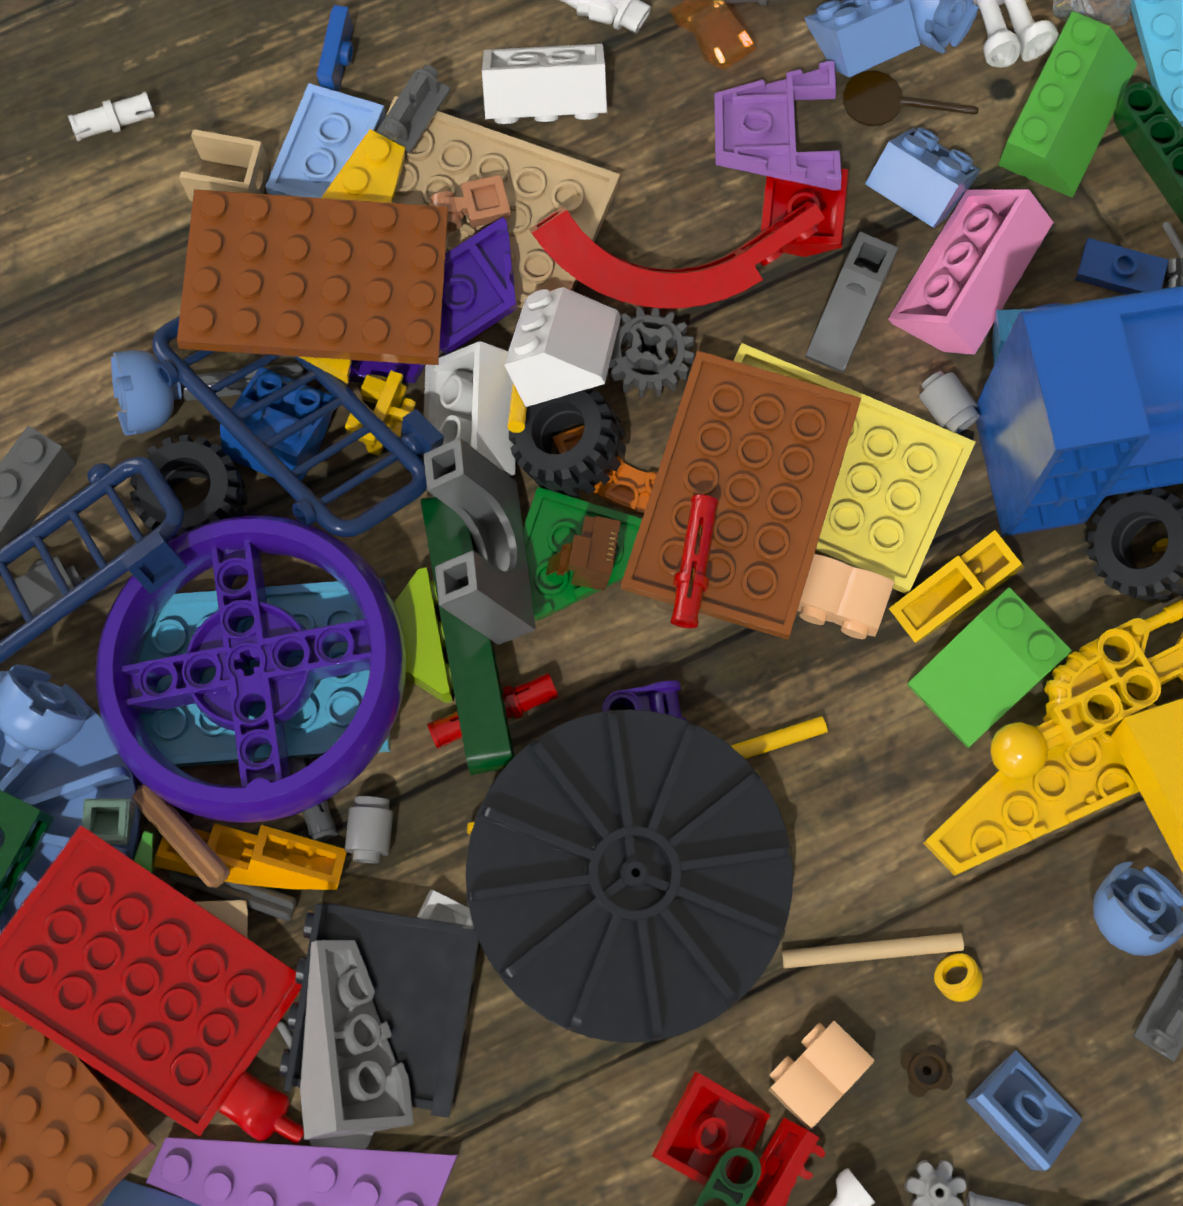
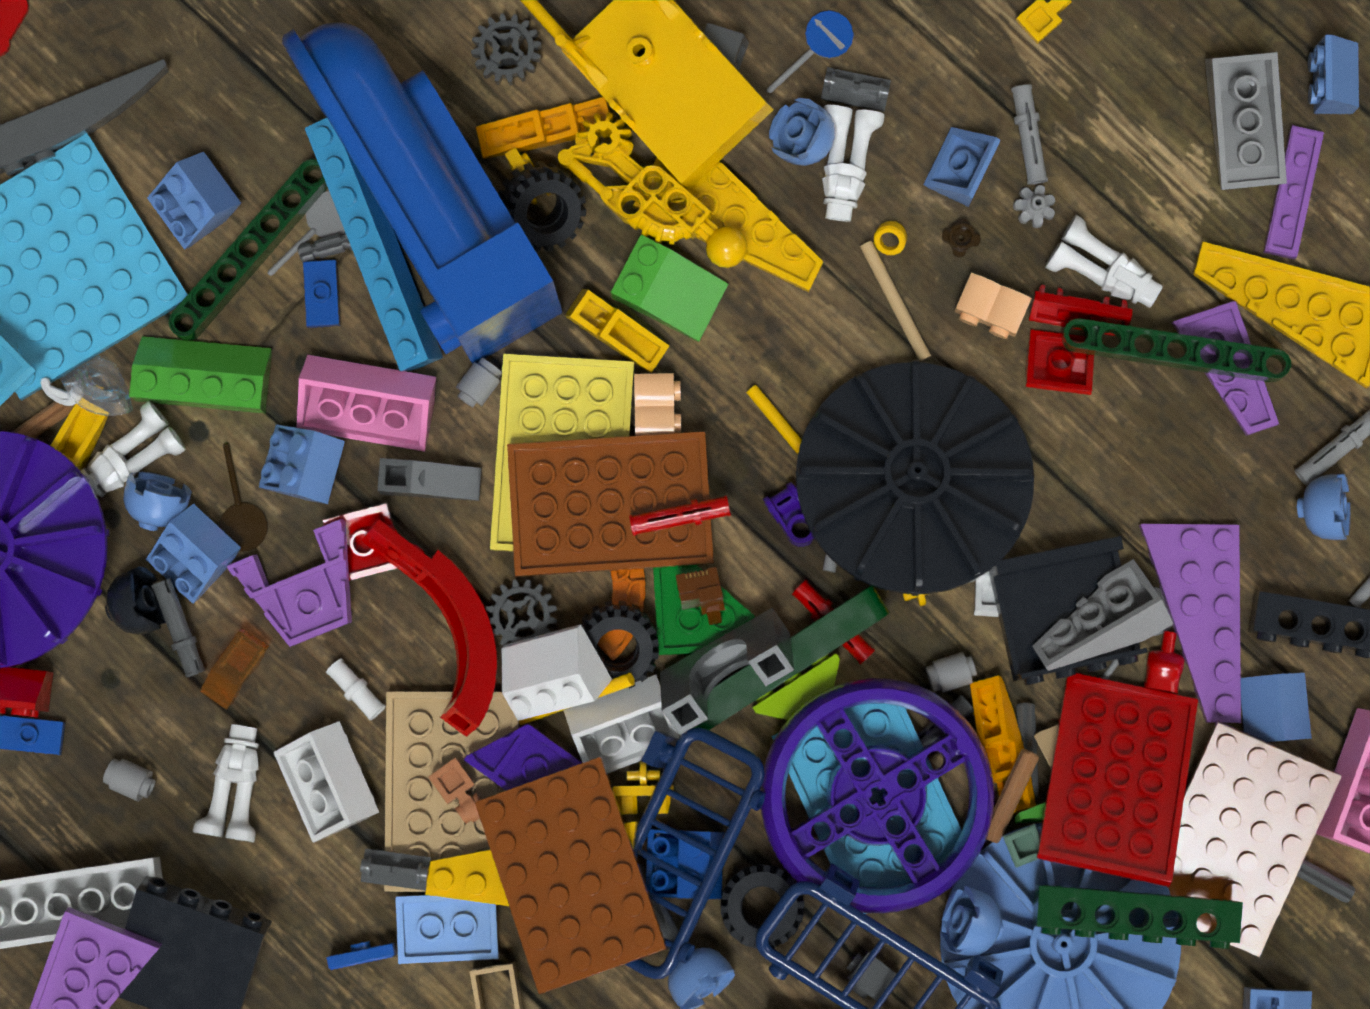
camera: 110 degrees left, 10 degrees up
none -> white pin [326,658,386,720]
none -> white piece [822,105,885,222]

